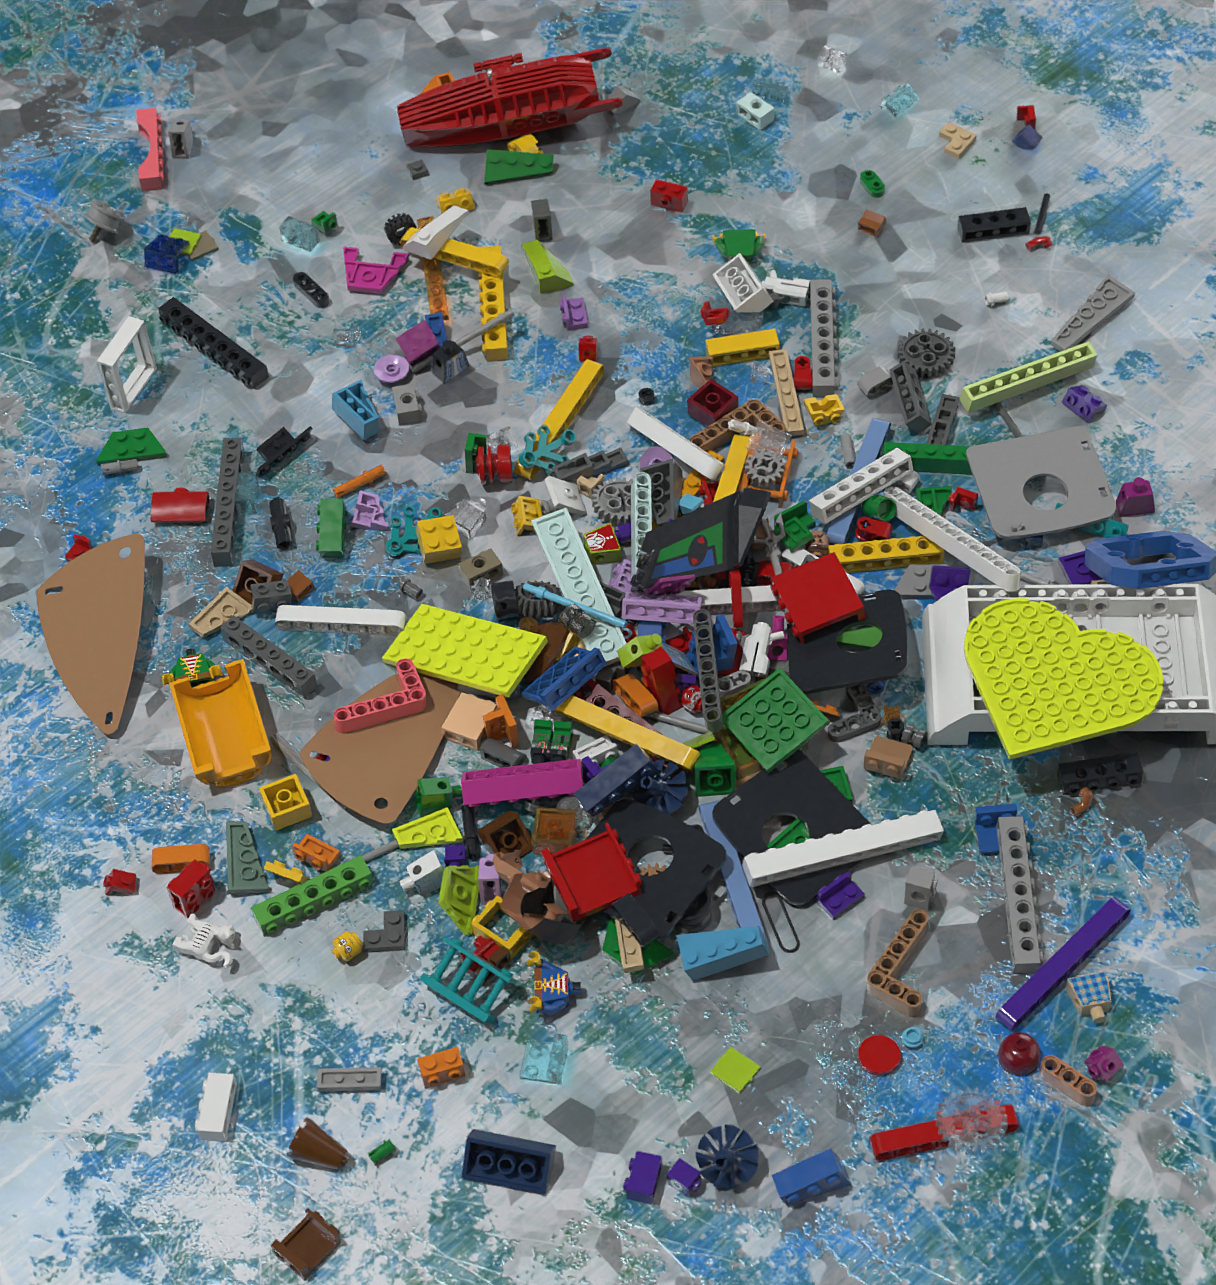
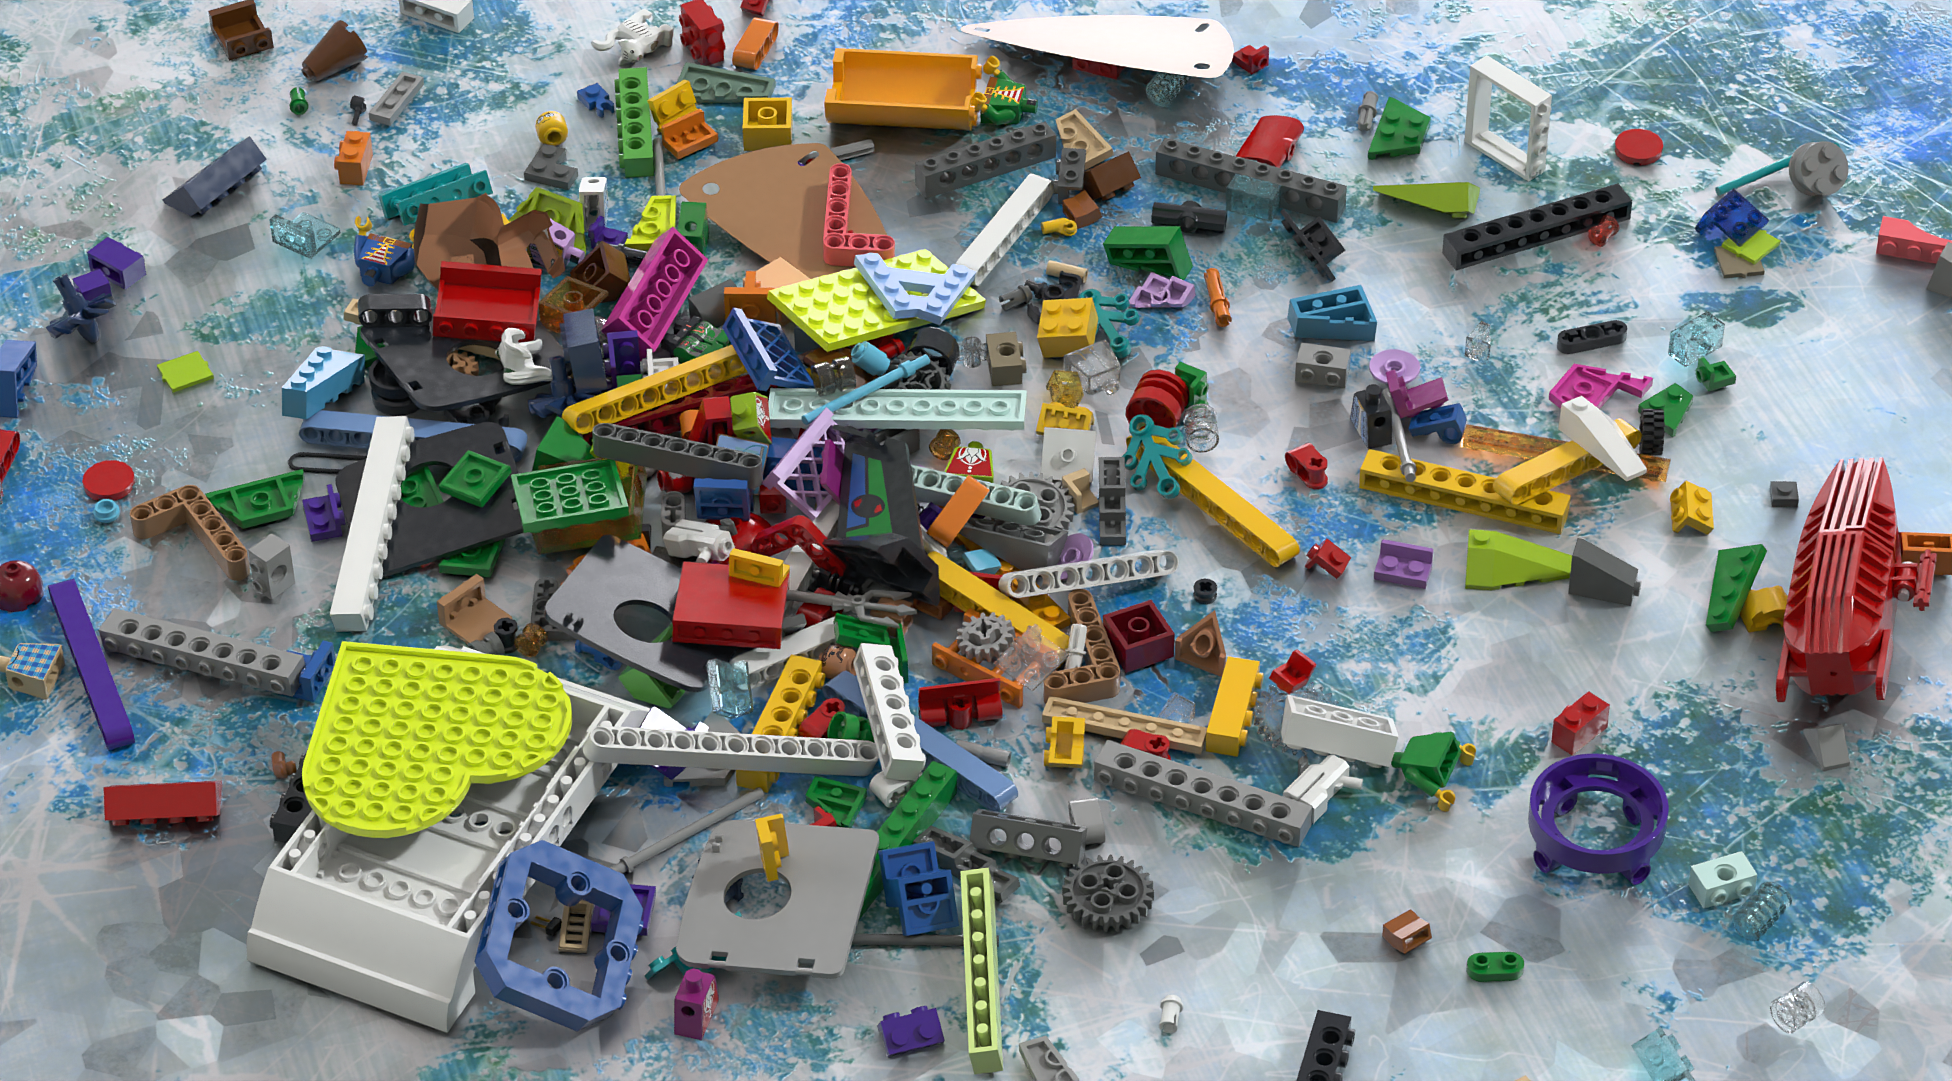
camera: 110 degrees right, 10 degrees down
none -> red slope [103,780,222,826]
none -> green wing [205,469,305,529]
none -> black hand [350,95,367,126]
none -> green plate [438,450,512,507]
none -> white hair [495,328,553,385]
none -> blue plate [577,83,615,118]
none -> clear light blue bracket [707,659,754,719]
none -> yellow panel [729,548,790,588]
none -> yellow bracket [755,814,789,882]
none -> medium azure brick [851,341,890,376]
none -> light blue plate [854,253,976,325]
none -> blue bracket [878,841,959,936]
none -> red panel [918,678,1003,730]
none -> orange beam [926,475,990,548]
none -> black piece [1024,271,1082,324]
none -> yellow arm [1041,218,1077,236]
none -> tan hinge [1046,260,1088,283]
none -> clear yellow brick [1046,370,1084,408]
none -> red piece [1285,442,1328,489]
none -> lime wedge [1373,182,1480,219]
none -> dark purple piece [1528,754,1669,885]
none -> clear red bush [1588,215,1620,247]
none -> red tile [1615,129,1663,165]
none -> green wing [1638,383,1693,438]
none -> teal bar [1715,143,1840,196]

